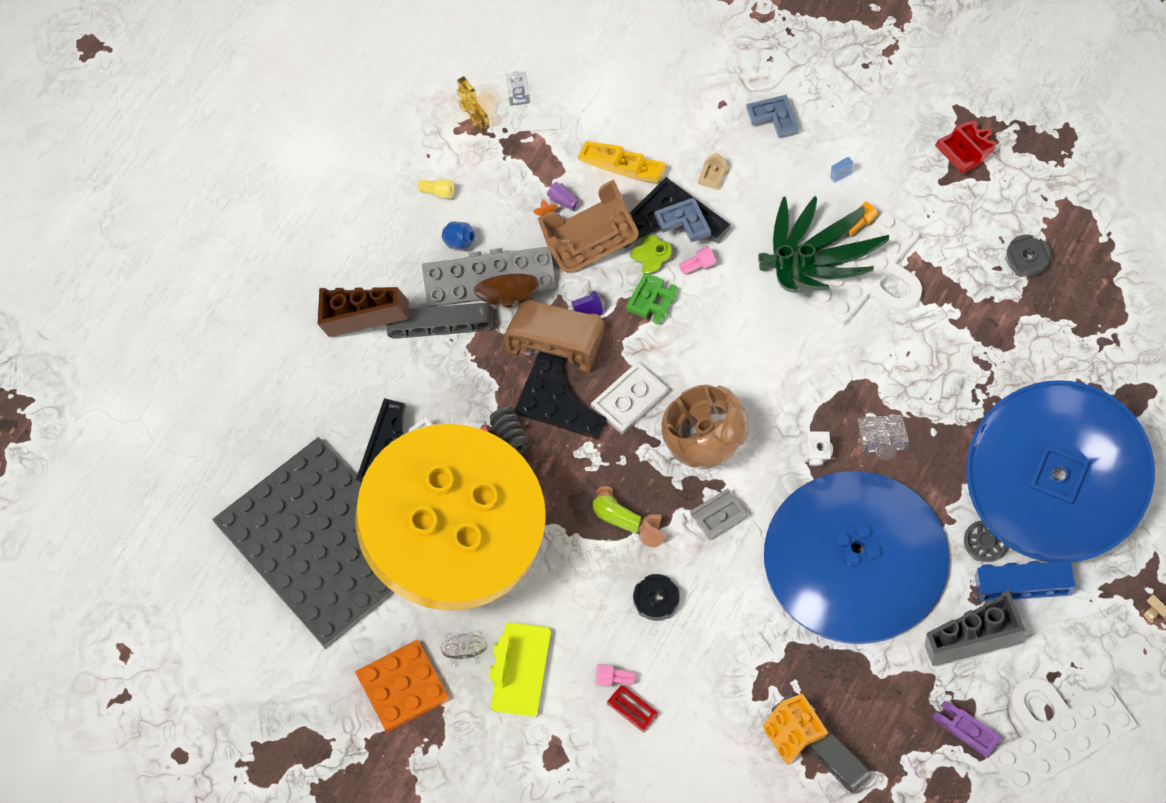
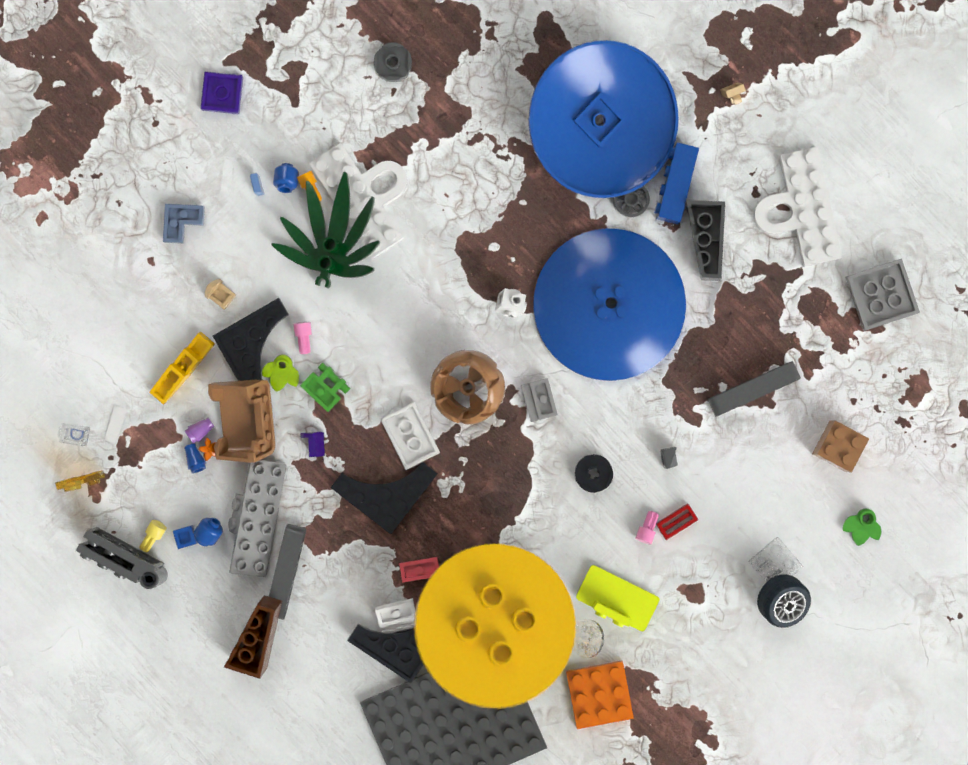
camera: 75 degrees left, 25 degrees up
reddish brown dish [474,274,539,308] -> none
dark grey piece [489,406,528,454] -> none
medium nougat windscreen [504,299,605,373] -> none
piece [593,486,665,547] -> none
sand blue plate [654,197,711,243] -> none
light orange bracket [763,693,828,765] -> none
clear plate [857,414,909,461] -> none
medium lavender hinge [932,701,1001,758] -> none
red plate [935,121,996,174] -> none
none -> dark grey hinge [76,527,168,589]
none -> blue plate [173,525,198,549]
none -> blue cone [184,444,206,473]
none -> dark purple tile [200,72,243,114]
none -> blue head [273,163,299,193]
none -> dark grey slope [660,447,678,469]

